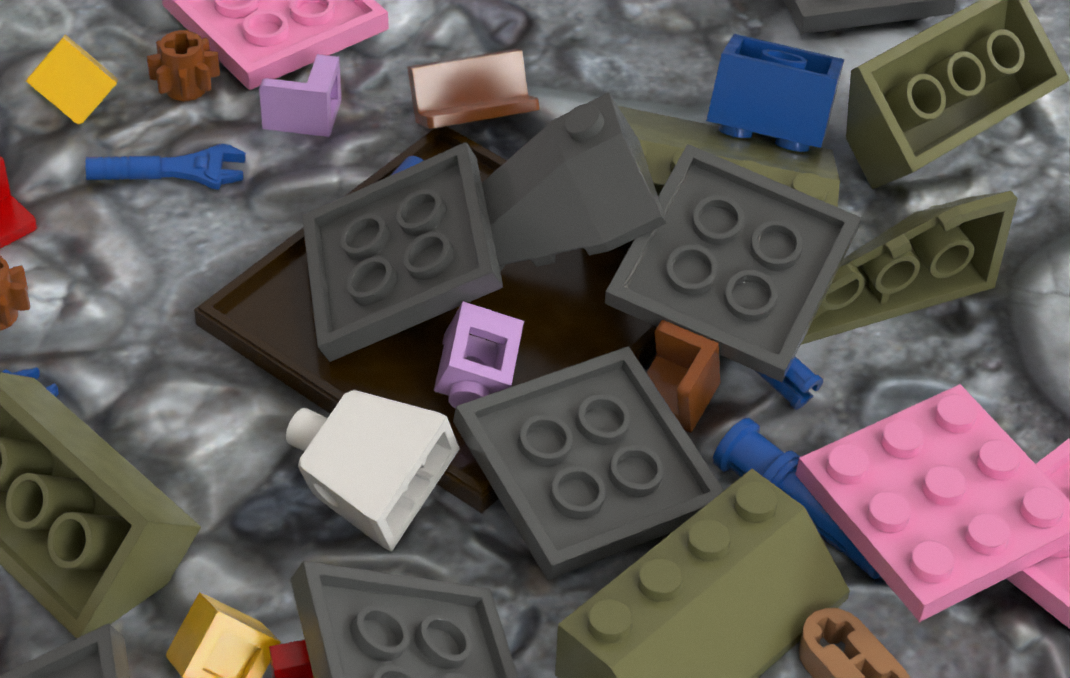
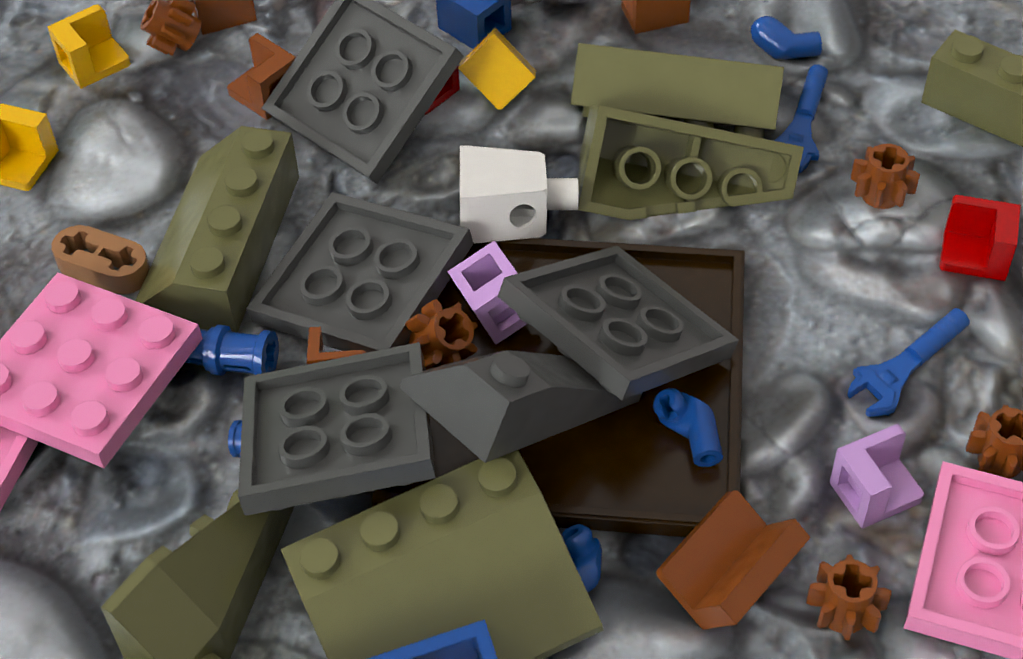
camera: 150 degrees right, 5 degrees up
none -> dark orange gear [405,299,478,370]
none -> olive wedge [578,105,804,220]
none -> dark orange gear [806,554,892,640]

